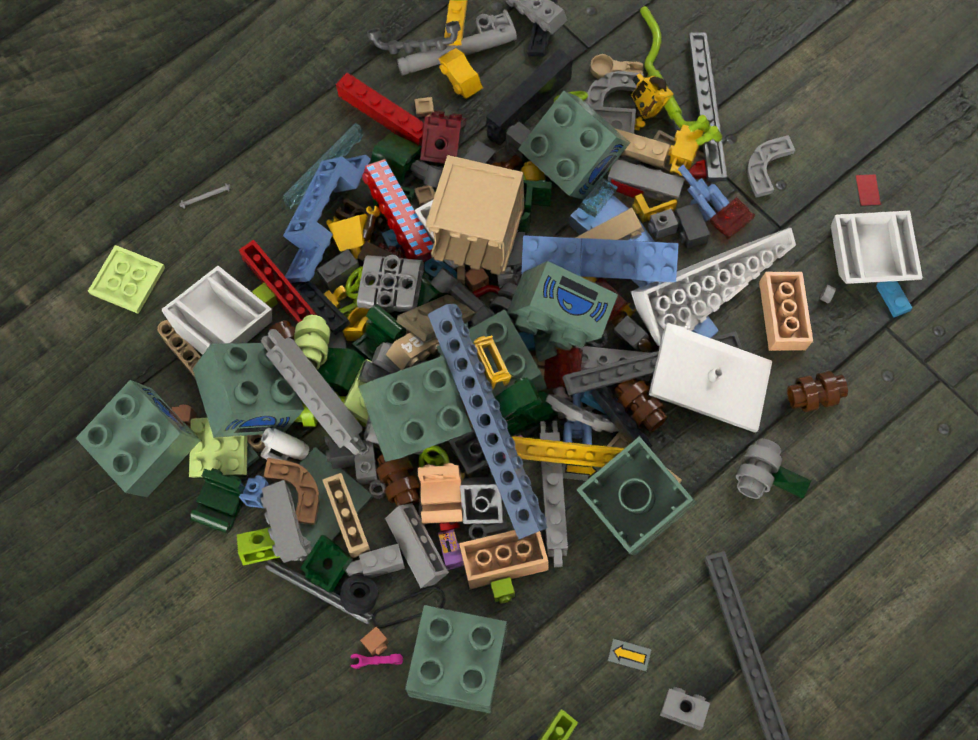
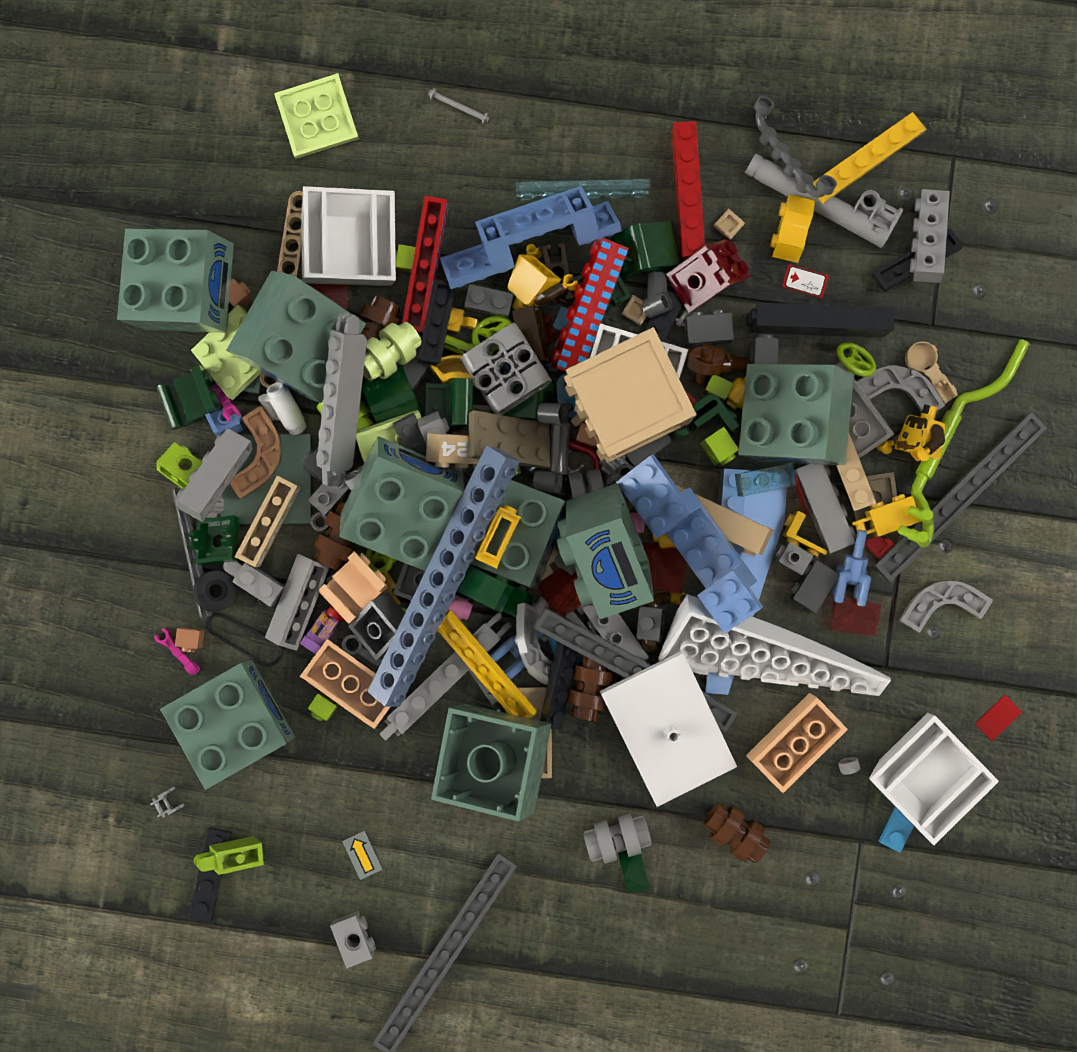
camera: 40 degrees right, 20 degrees up
none -> dark pink piece [213,383,241,422]
none -> lime brick [700,427,739,466]
none -> white sticker [782,264,829,298]

